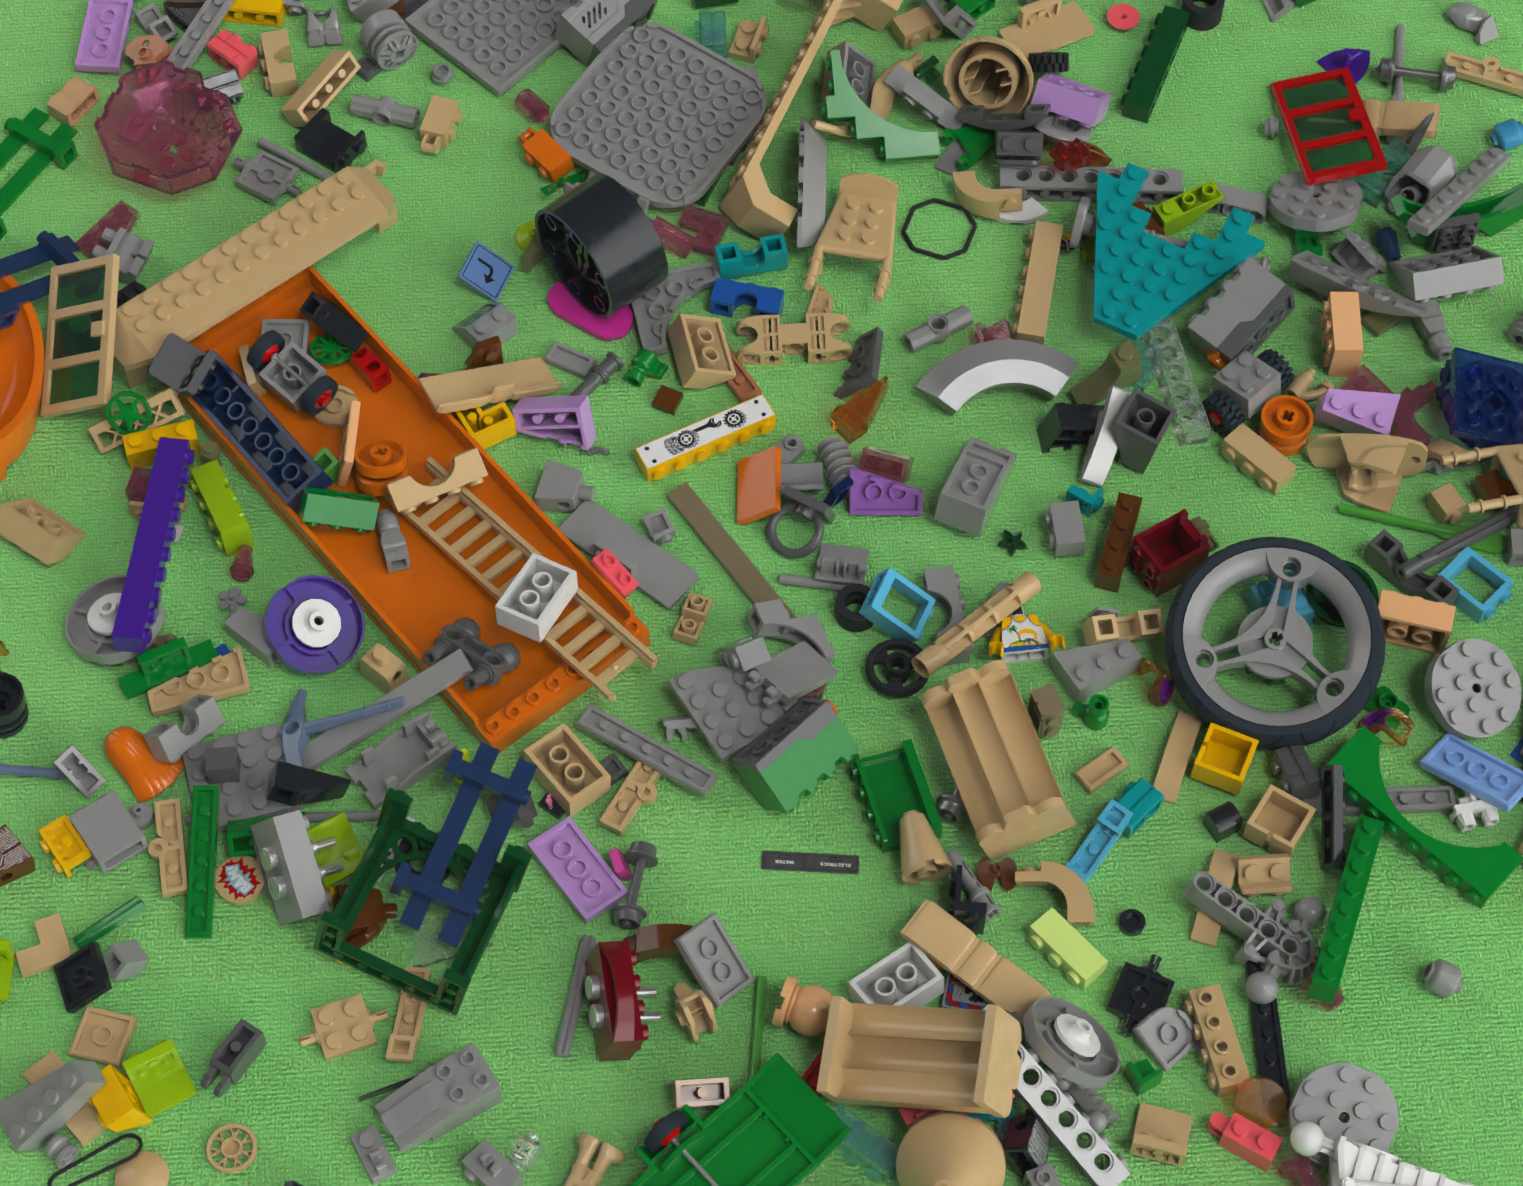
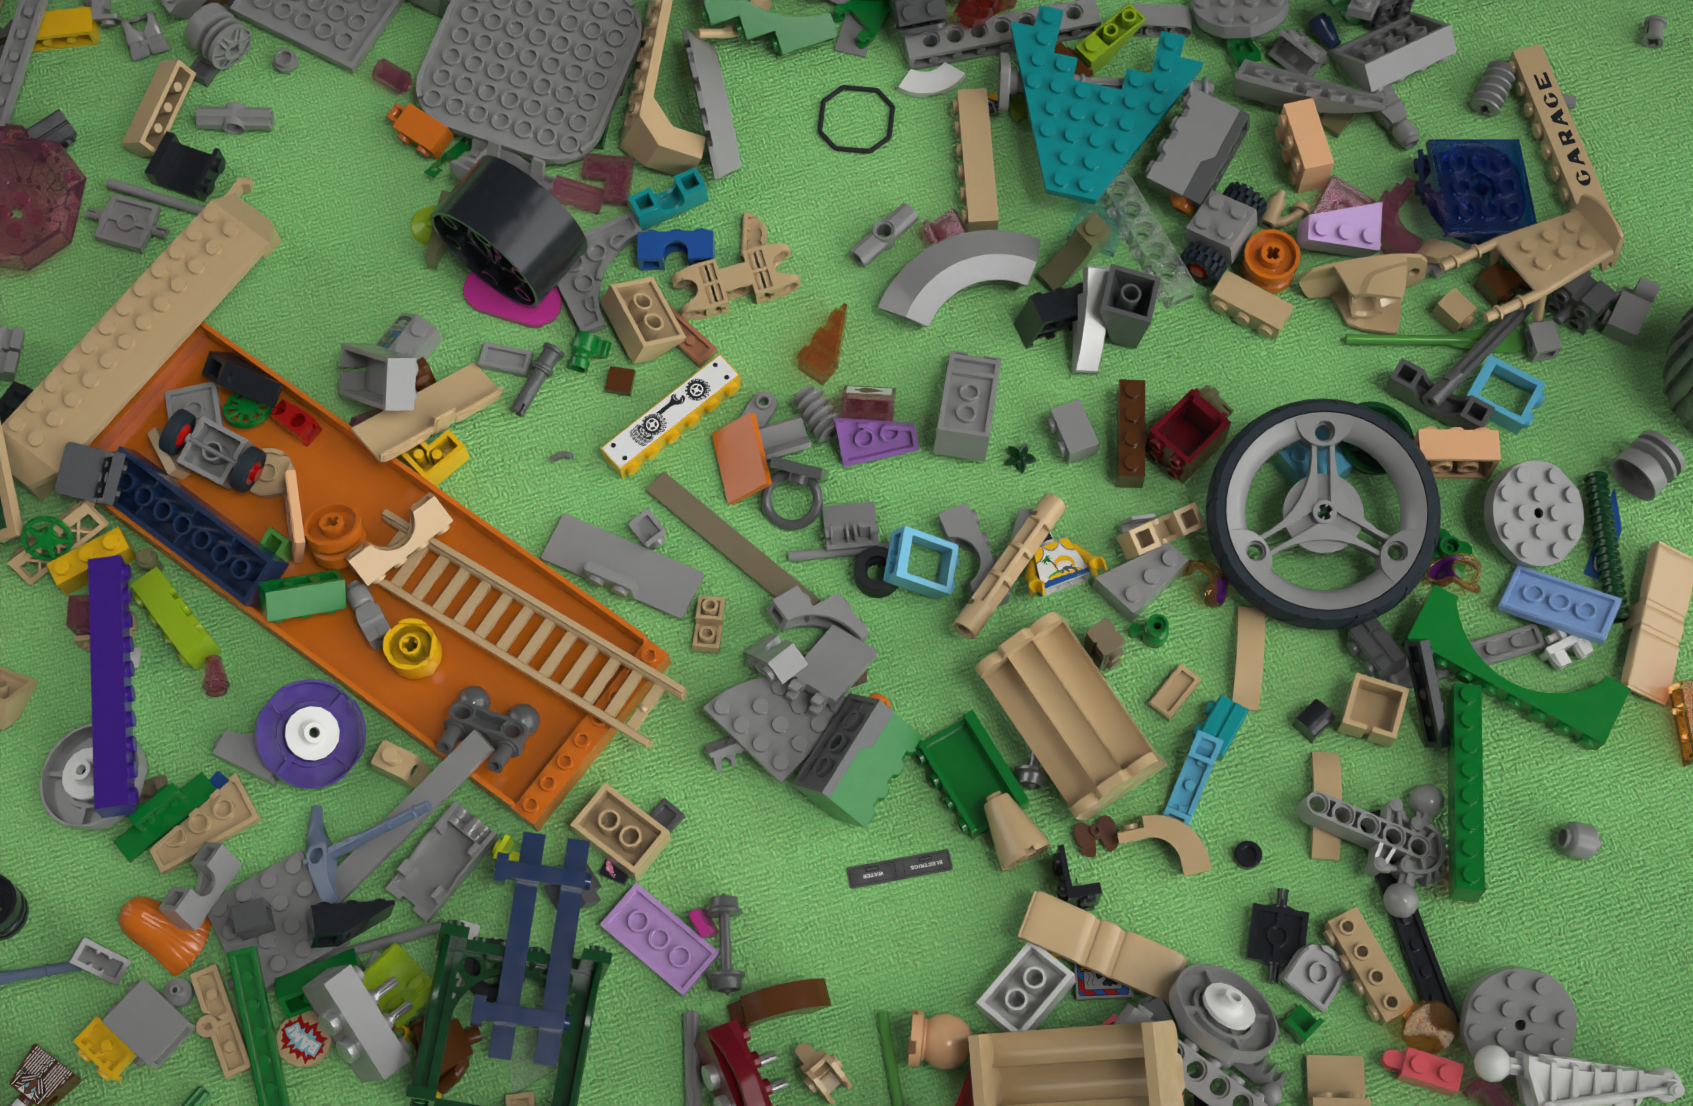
camera: 10 degrees left, 10 degrees up
coral brick [206,29,259,79] -> none
light grey plant [219,587,247,613] -> none
tan arch [258,29,298,98] -> none
tan brick [419,95,463,155] -> none
medium blue piece [457,241,515,303] -> none
white brick [495,553,578,643] -> none
lavender wedge [512,395,597,451] -> none
light grey torso [534,460,595,512] -> none
light grey tile [576,704,718,798] -> none
coral bracket [591,548,640,600] -> none
tan hinge [599,761,661,836] -> none
light grey tile [673,913,754,1008] -> none
tan piece [804,173,899,302] -> none
clear blue tile [823,475,854,509] -> none
dark grey wing [835,327,884,399] -> none
black wheel [865,638,929,698] -> none
light grey pin [947,850,1002,922] -> none
tan arch [952,171,1023,218] -> none
yellowish green brick [1028,907,1108,990] -> none
teal bracket [1065,484,1105,517] -> none
yellow piece [1190,722,1259,796] -> none
tan bracket [1237,853,1293,897] -> none
none -> light grey piece [339,343,418,411]
none -> yellow brick [383,618,442,679]

